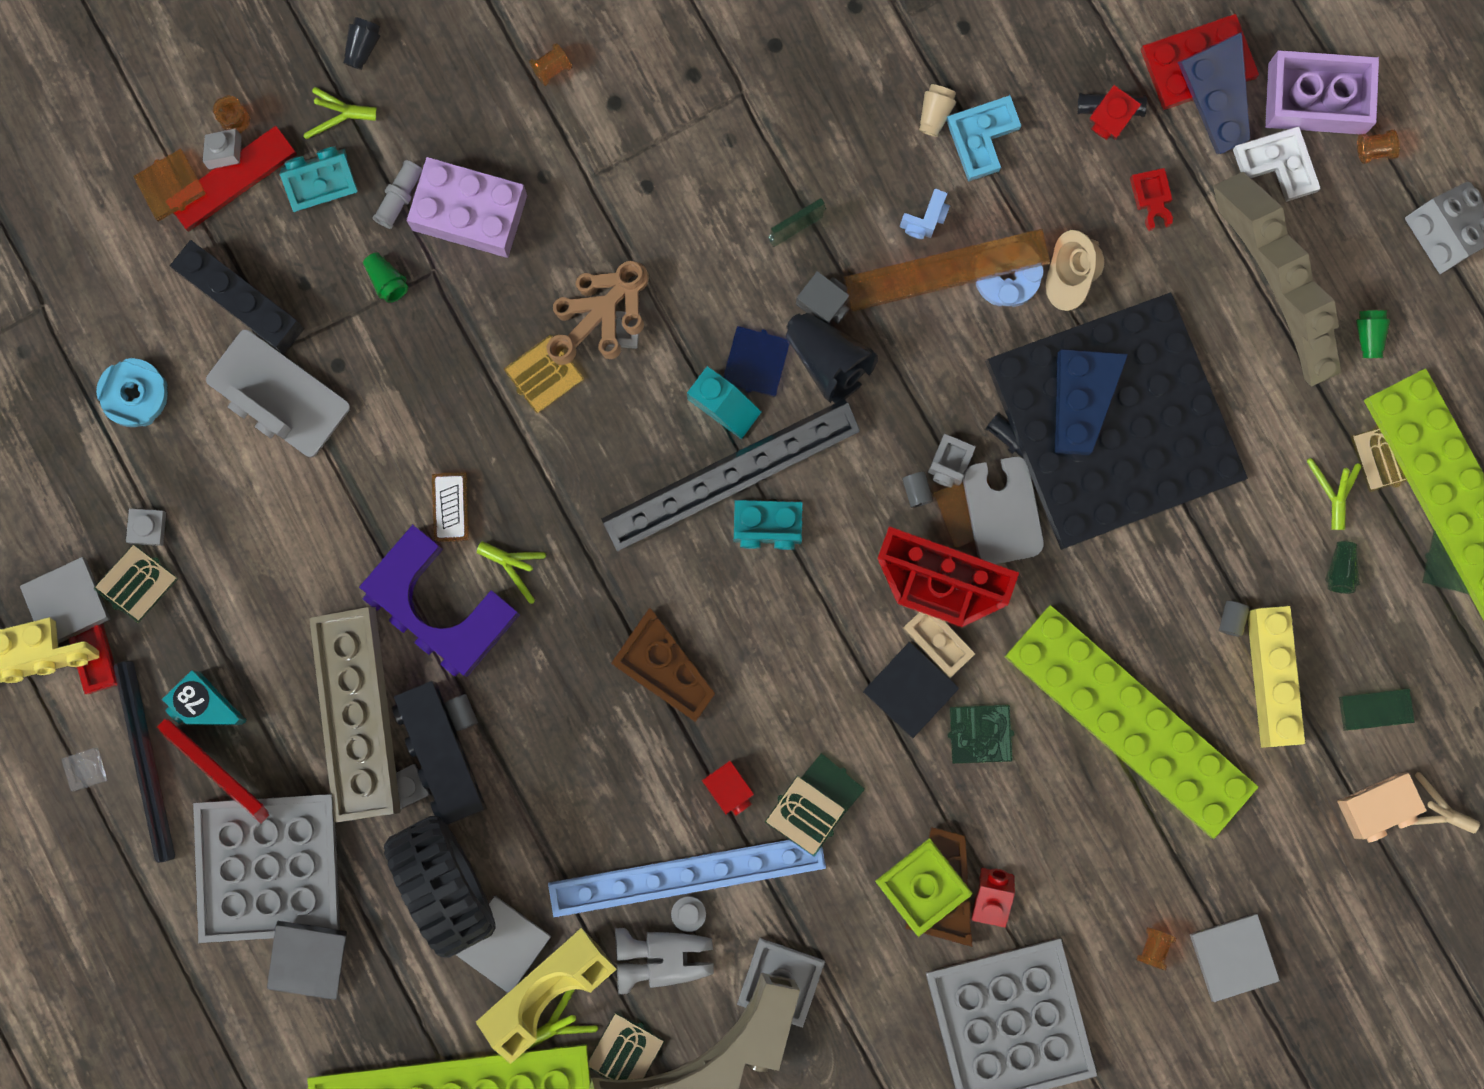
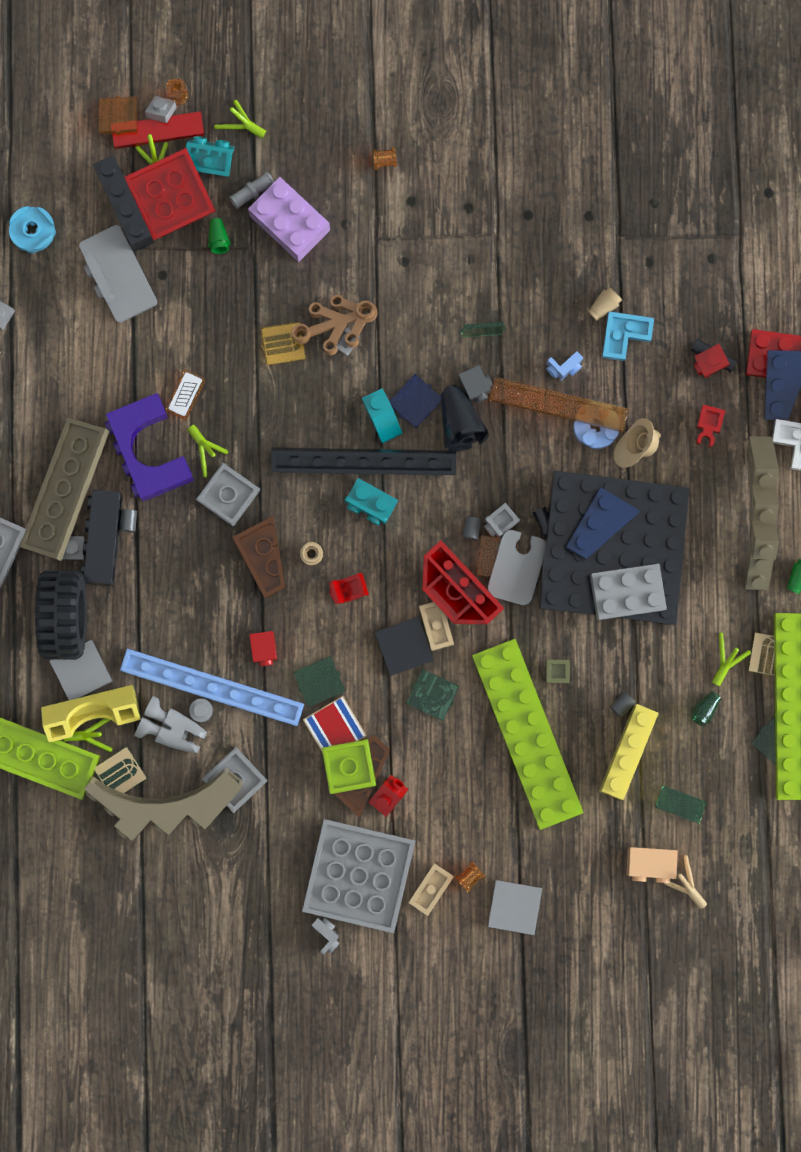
camera: 25 degrees right, 0 degrees up
black cone [343,17,381,70] -> none
piece [765,775,847,857] -> none
none -> red plate [124,148,216,241]
none -> lime plant [135,134,168,165]
none -> light grey tile [196,463,260,527]
none -> tan plate [300,542,323,565]
none -> tile [303,696,367,751]
none -> red bracket [329,573,369,604]
none -> tan plate [408,863,454,916]
none -> olive plate [546,659,570,684]
none -> light grey plate [590,564,667,620]

